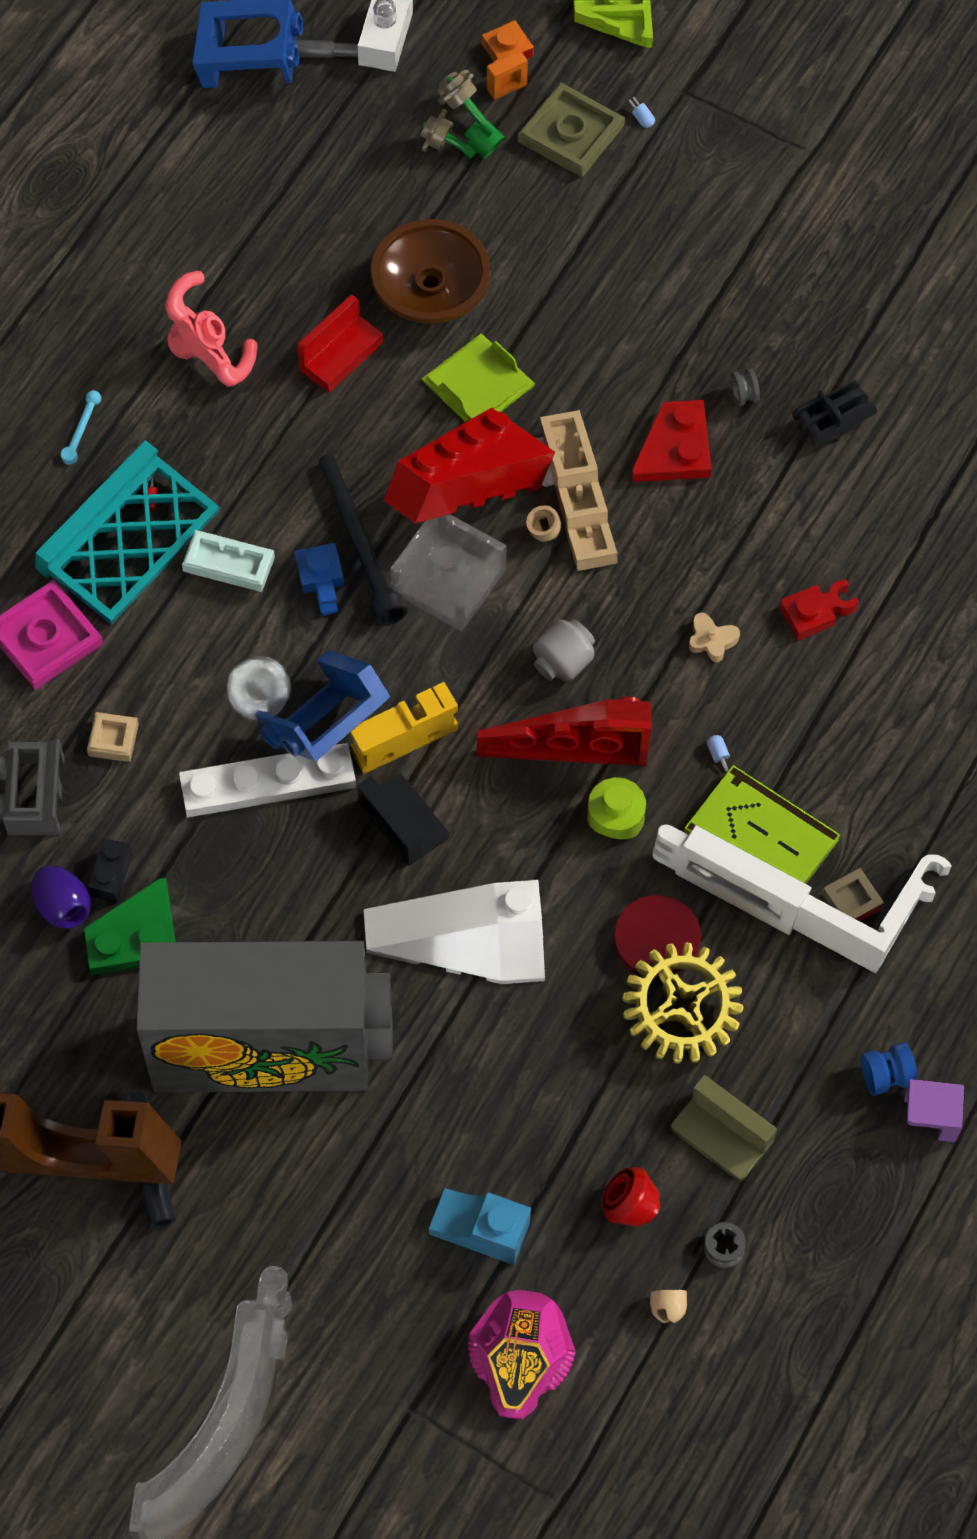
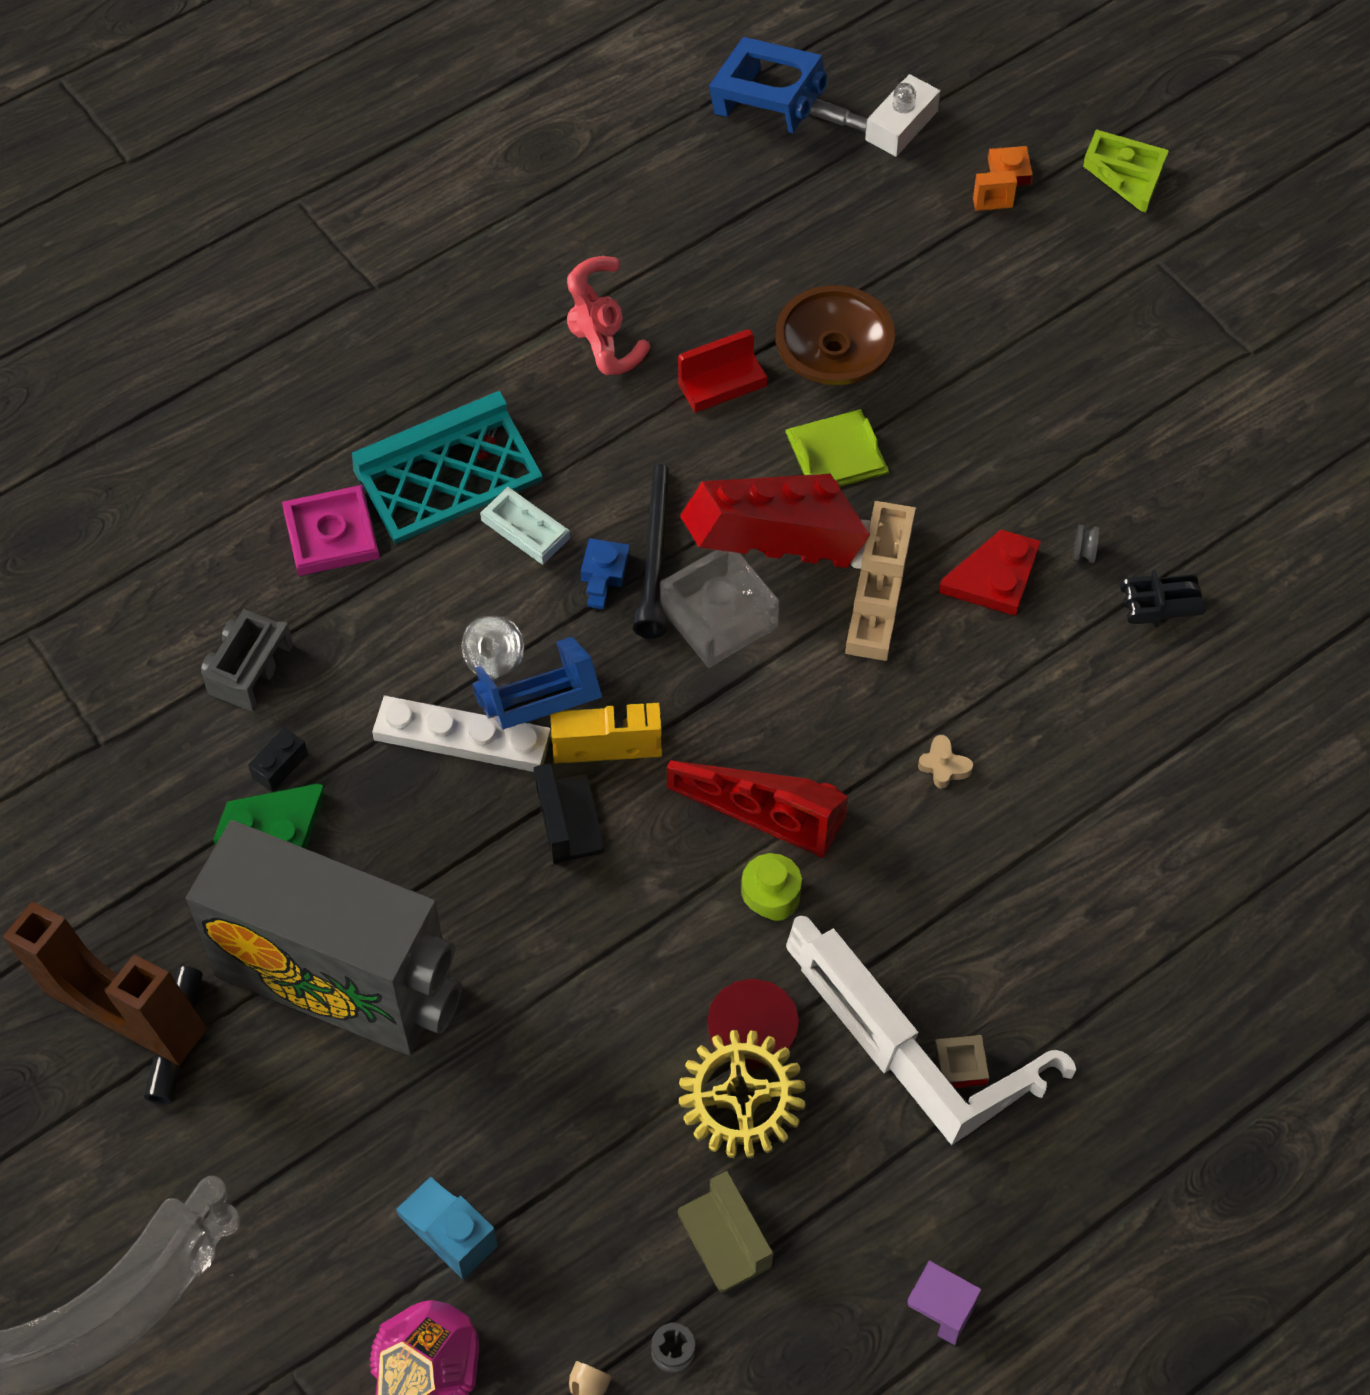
camera: 25 degrees right, 5 degrees down
dark purple animal [31,865,91,929] -> none
medium azure hinge [61,390,101,465] -> none
tan tile [87,712,139,762] -> none
white wedge [364,880,545,984] -> none
plant [420,70,505,160] -> none
olive tile [518,82,625,178] -> none
tan hinge [526,506,561,542] -> none
light grey head [533,619,595,681] -> none
red cone [601,1167,660,1227] -> none
light blue piece [629,97,655,128] -> none
lime tile [684,765,840,884] -> none
light blue piece [707,735,730,772] -> none
red plate [779,580,859,641] -> none
blue wheel [860,1042,918,1096] -> none

